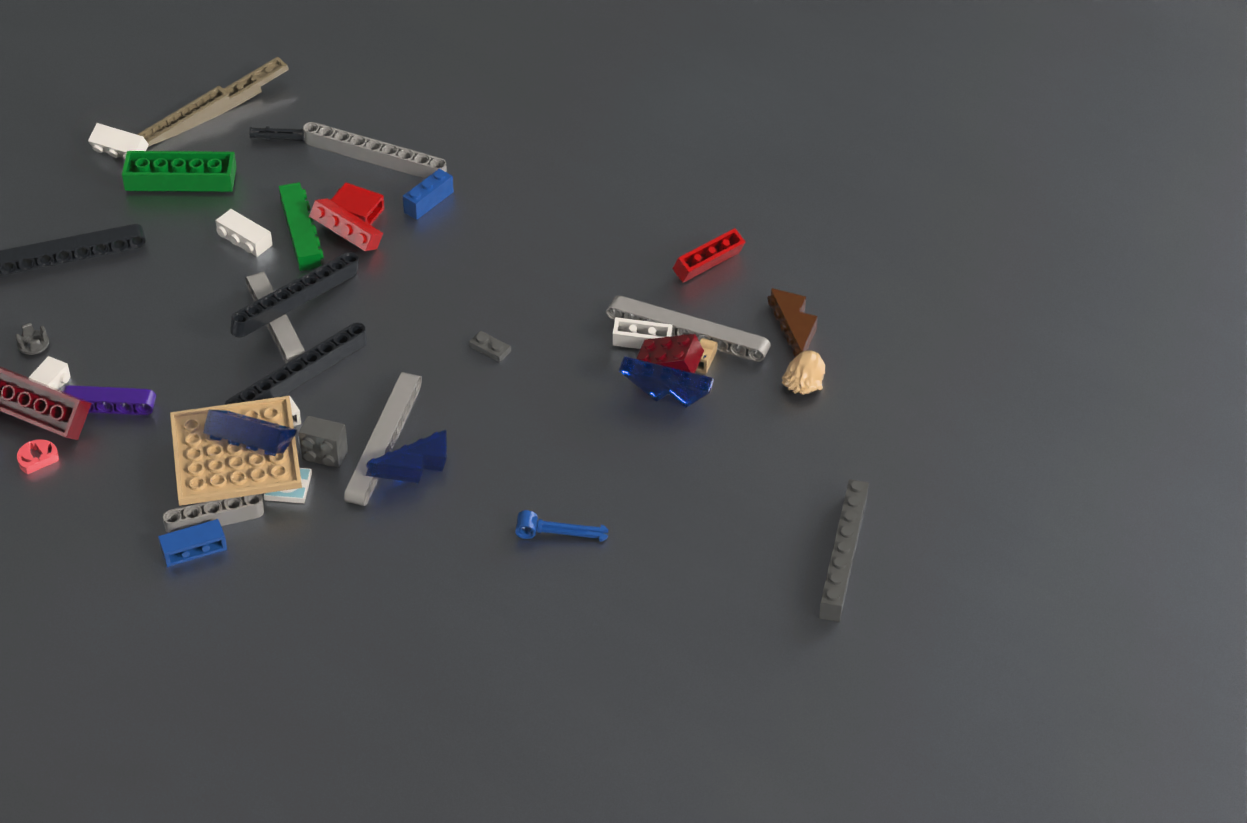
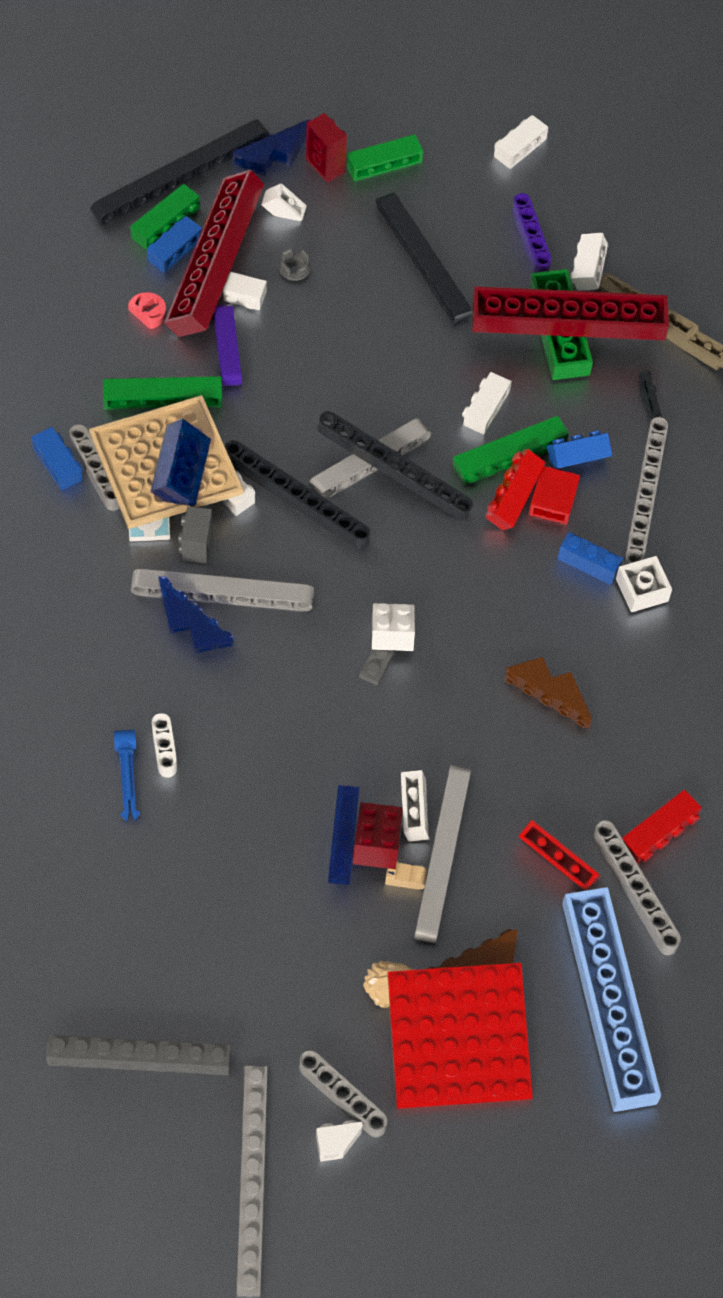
camera: 75 degrees right, 15 degrees up
none -> green brick [103,376,222,410]
none -> white beam [152,713,177,777]
none -> light grey plate [237,1066,267,1297]
none -> light grey beam [299,1050,387,1137]
none -> white slope [316,1120,363,1162]
none -> white brick [372,603,415,651]
none -> red plate [387,963,533,1109]
none -> dark red brick [472,286,669,341]
none -> reddish brown slope [504,657,592,729]
none -> dark purple beam [512,193,552,273]
none -> blue brick [547,430,612,469]
none -> light blue brick [562,887,661,1112]
none -> light grey beam [593,820,681,955]
none -> white brick [616,556,672,612]
none -> red brick [622,789,702,864]

